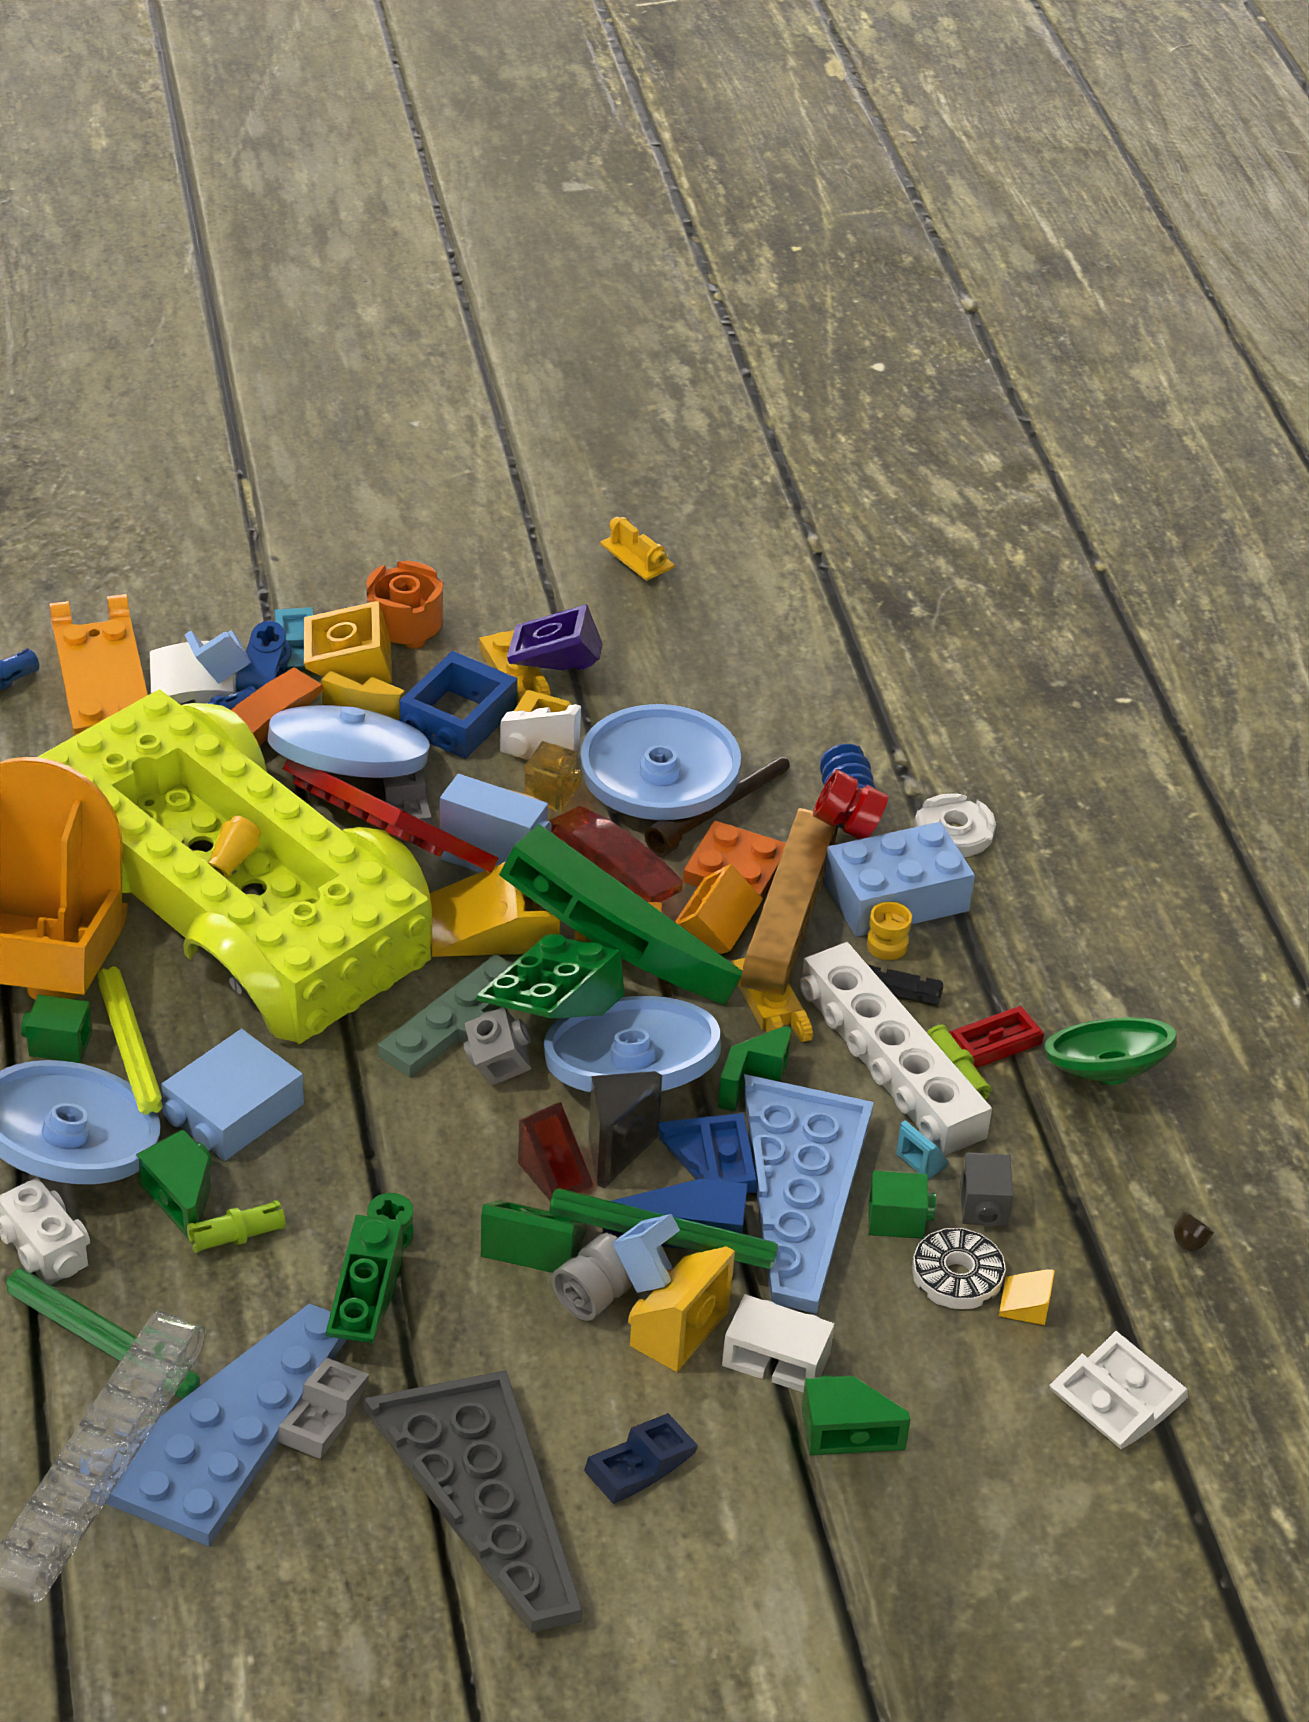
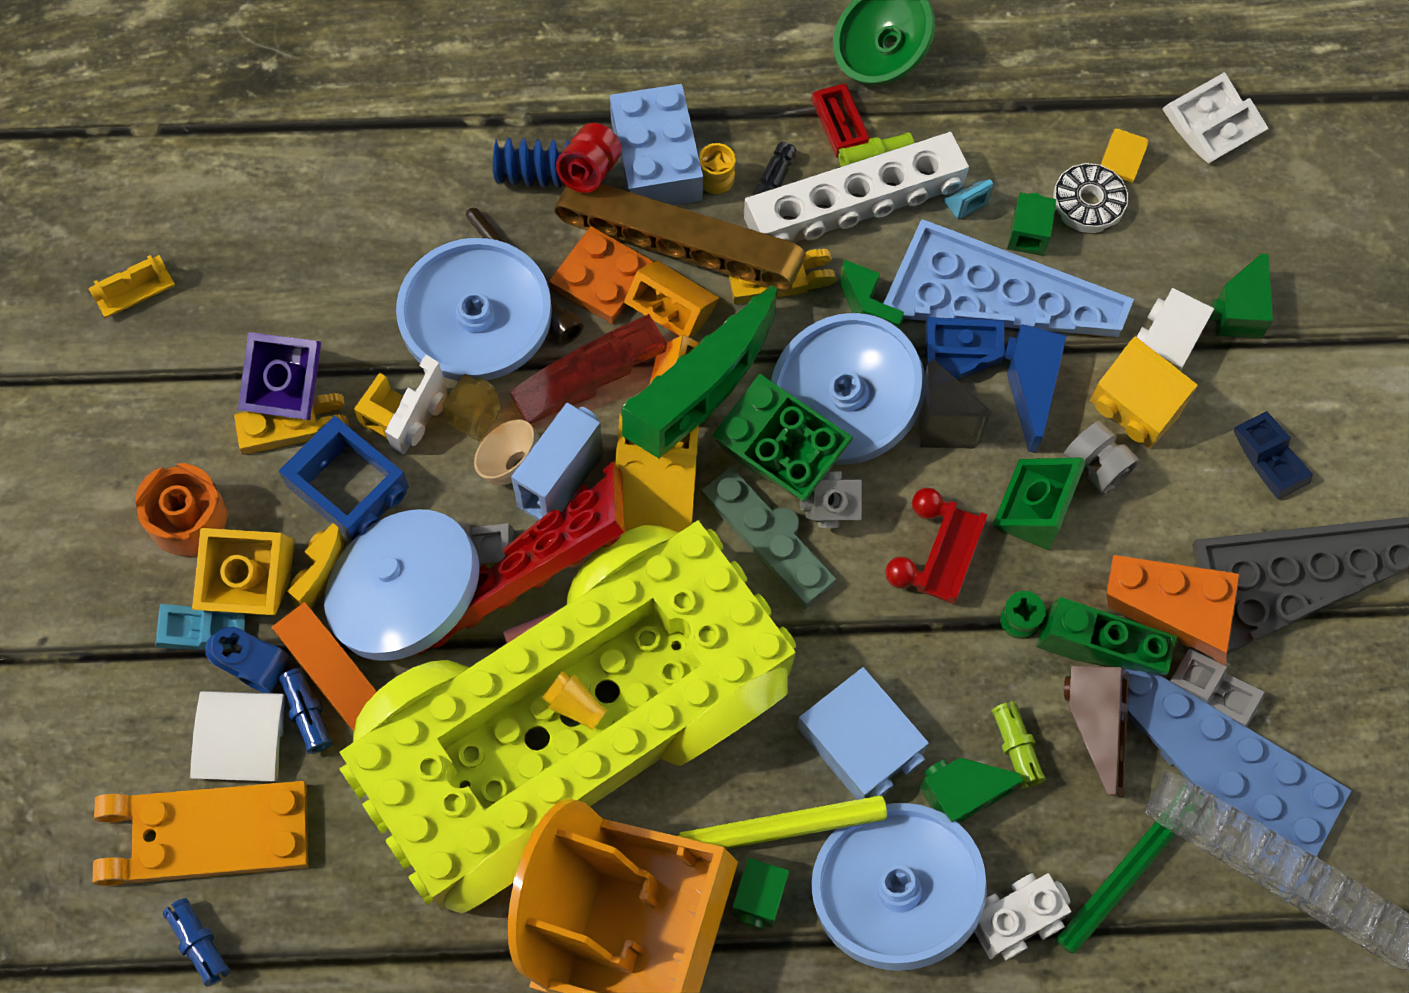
camera: 80 degrees left, 25 degrees up
light blue panel [185,630,251,684] -> none
clear red slope [518,1102,594,1202] -> none
green axle [549,1188,778,1269] -> none
light blue panel [612,1214,680,1293] -> none
white tile [914,794,996,857] -> none
dark grey brick [960,1153,1014,1226] -> none
dark brown hinge [1174,1211,1215,1251] -> none
none -> red gear [885,488,988,604]
none -> slope [1064,666,1129,798]
none -> orange wedge [1106,555,1239,666]

